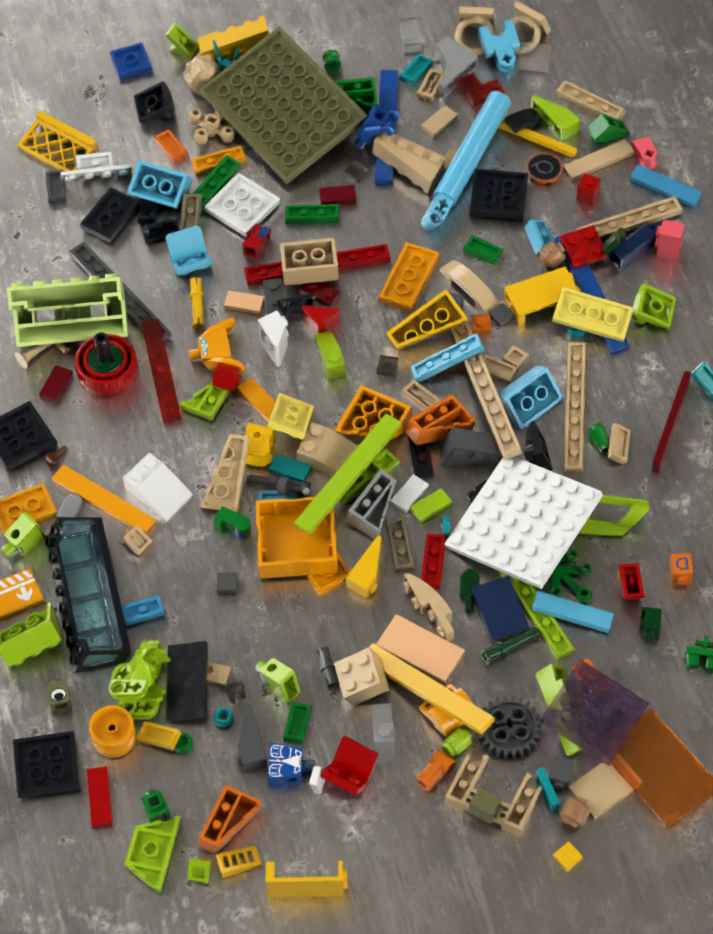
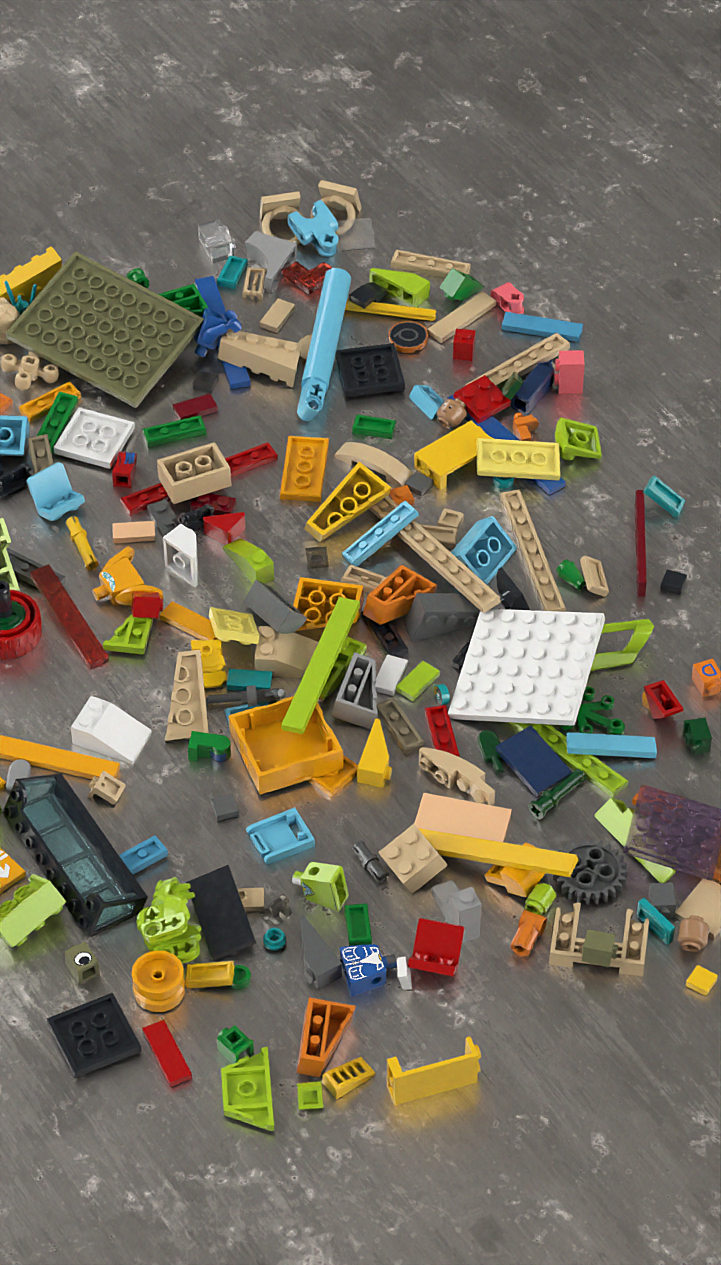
camera: 20 degrees left, 10 degrees down
none -> dark grey brick [244,580,307,634]
none -> medium azure container [246,808,315,865]
none -> orange piece [512,412,539,441]
none -> black tile [660,569,687,594]

